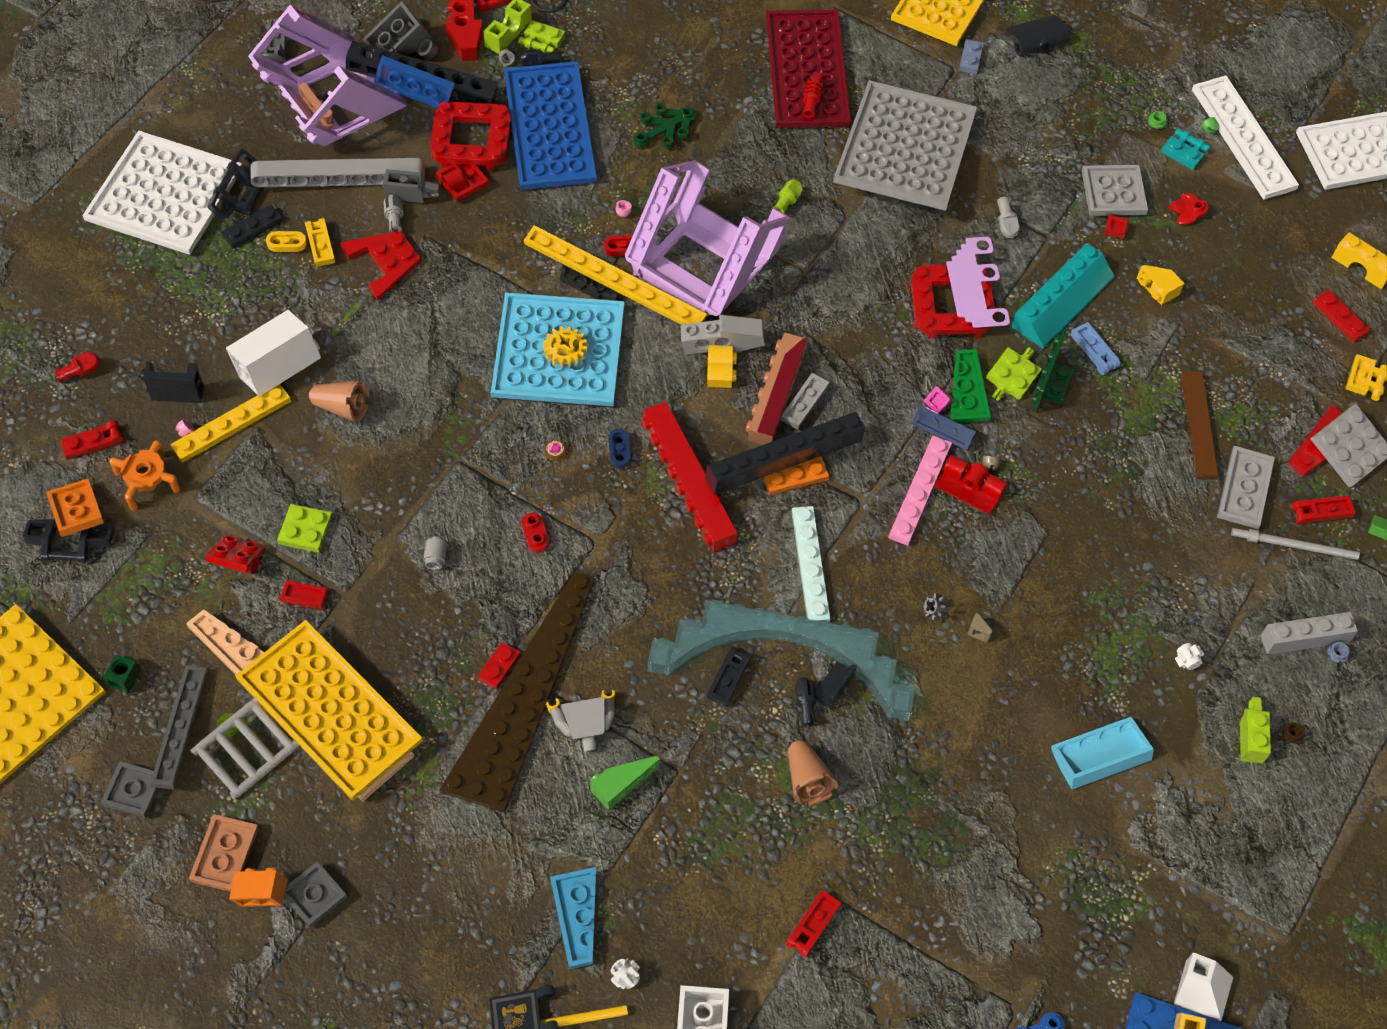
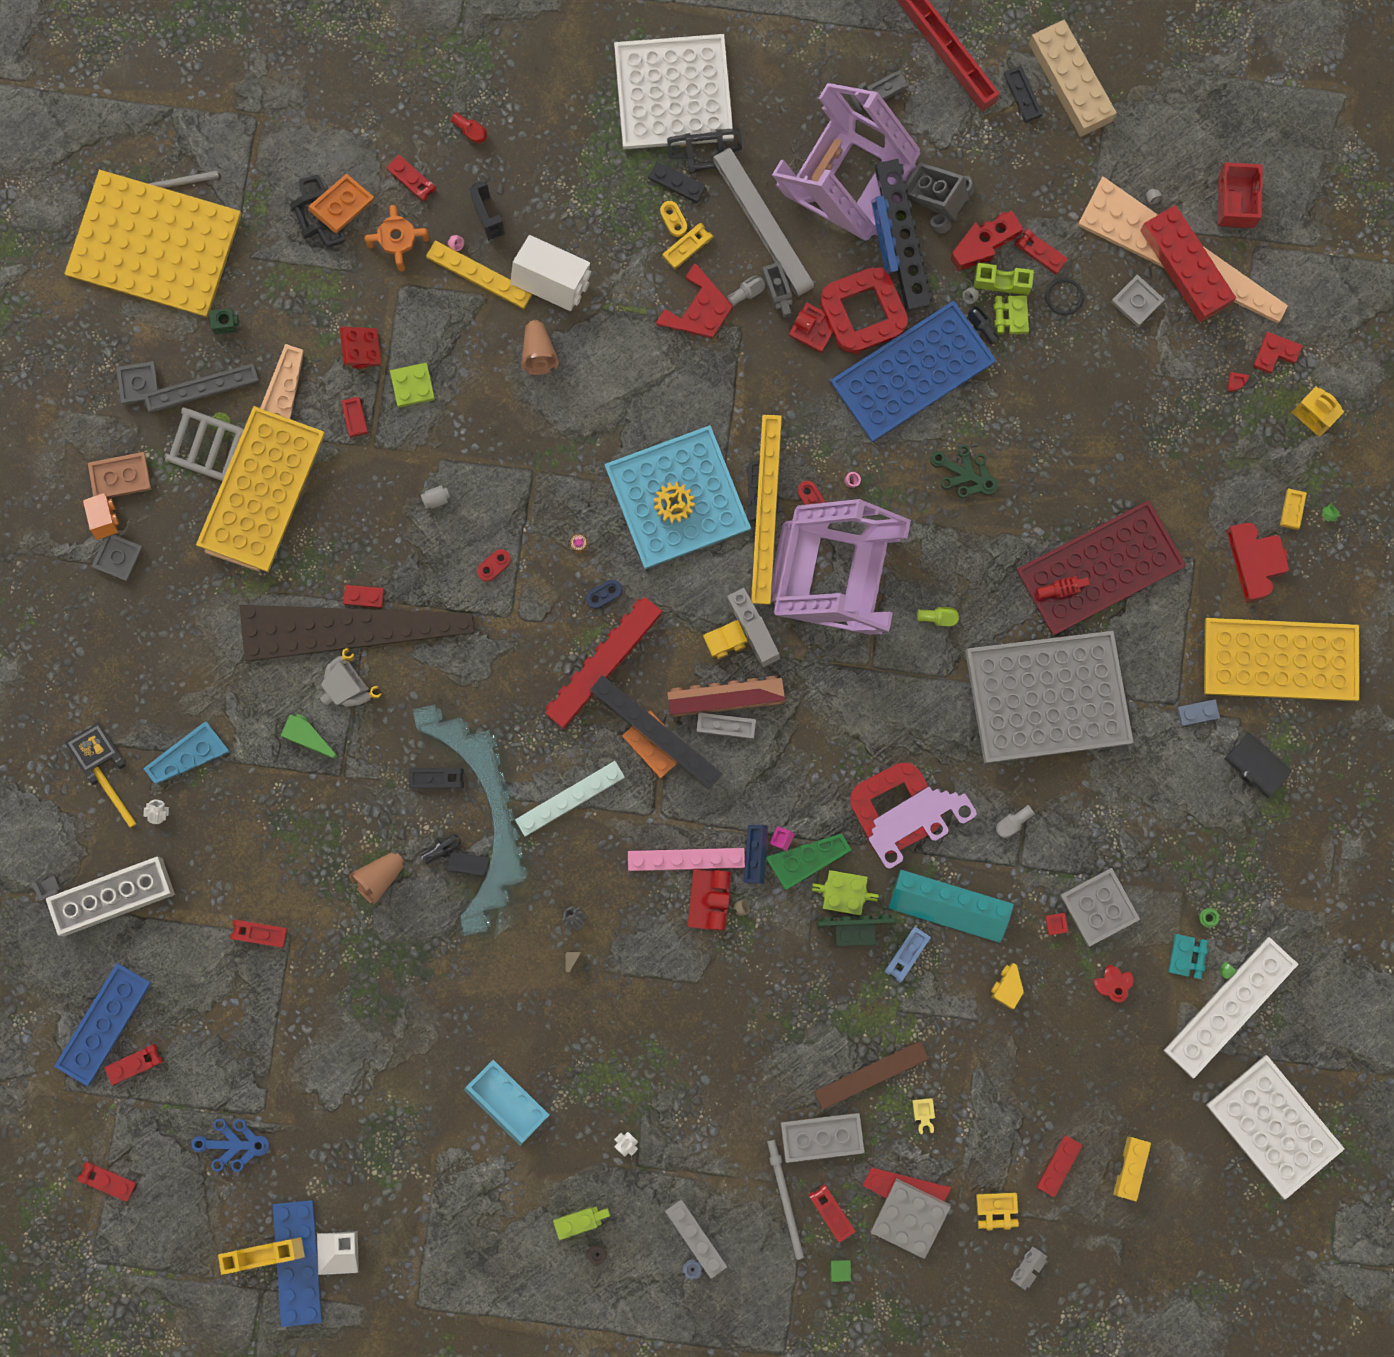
camera: 65 degrees right, 20 degrees up
none -> light yellow plate [912,1098,935,1134]

